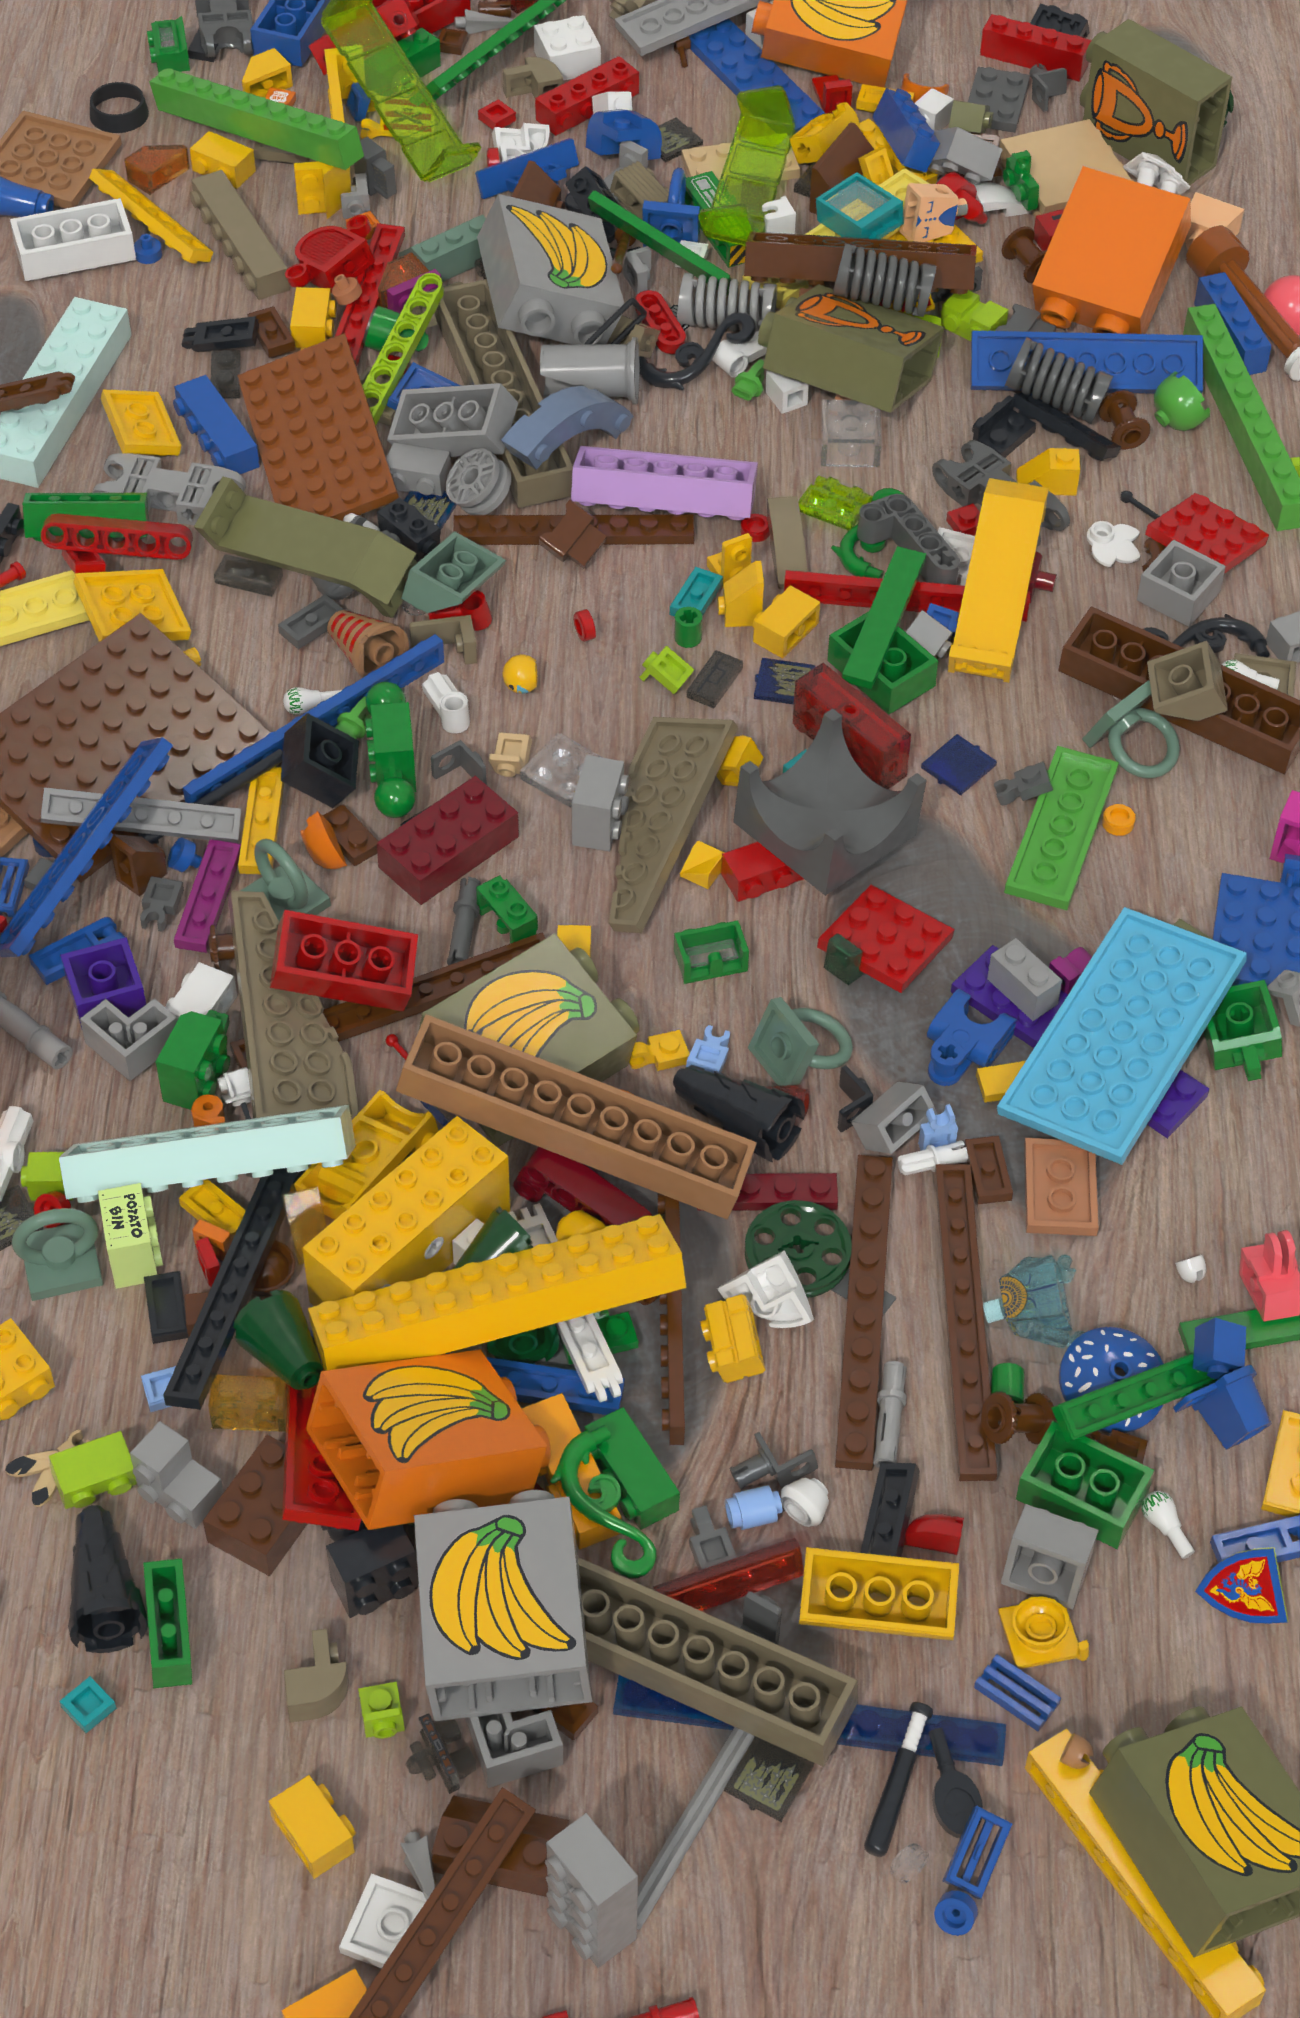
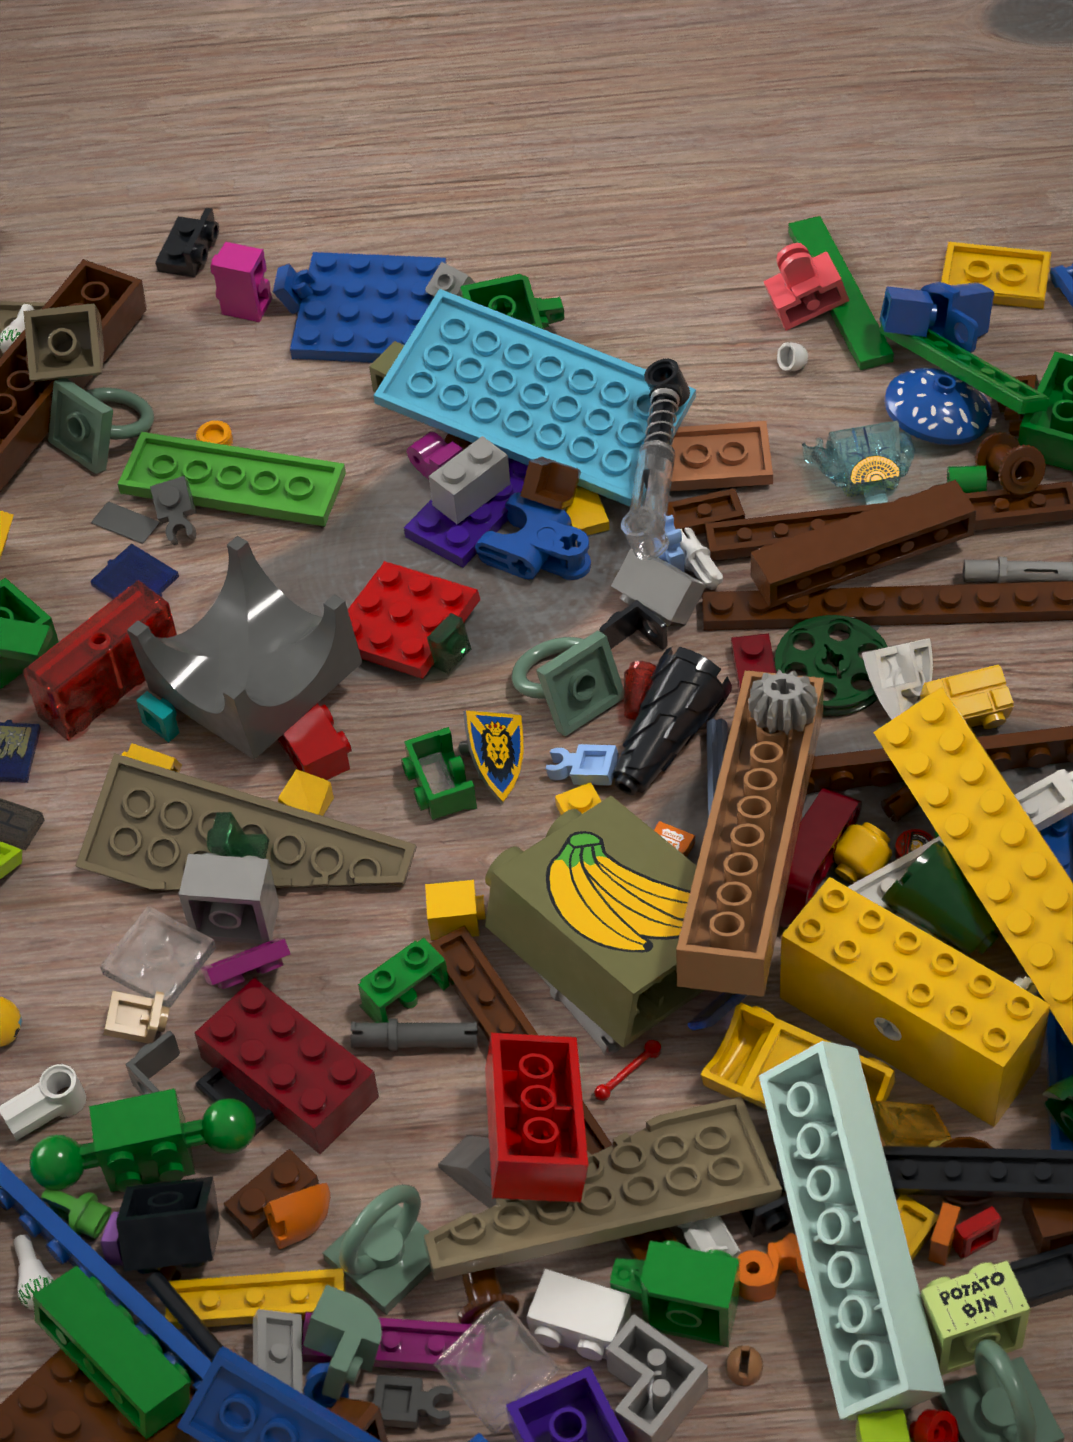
camera: 90 degrees left, 0 degrees up
none -> green brick [33,1266,191,1439]
none -> dark grey sticker [91,502,160,543]
none -> magenta plate [201,938,291,989]
none -> clear green bracket [207,812,270,859]
none -> sand green brick [304,1284,382,1400]
none -> clear plate [434,1301,560,1434]
none -> shield [458,710,524,803]
none -> reddish brown panel [520,457,581,509]
none -> clear piece [621,358,690,560]
none -> medium nougat hinge [726,1346,763,1386]
none -> light grey gear [748,669,818,735]
none -> reddish brown brick [751,480,977,608]

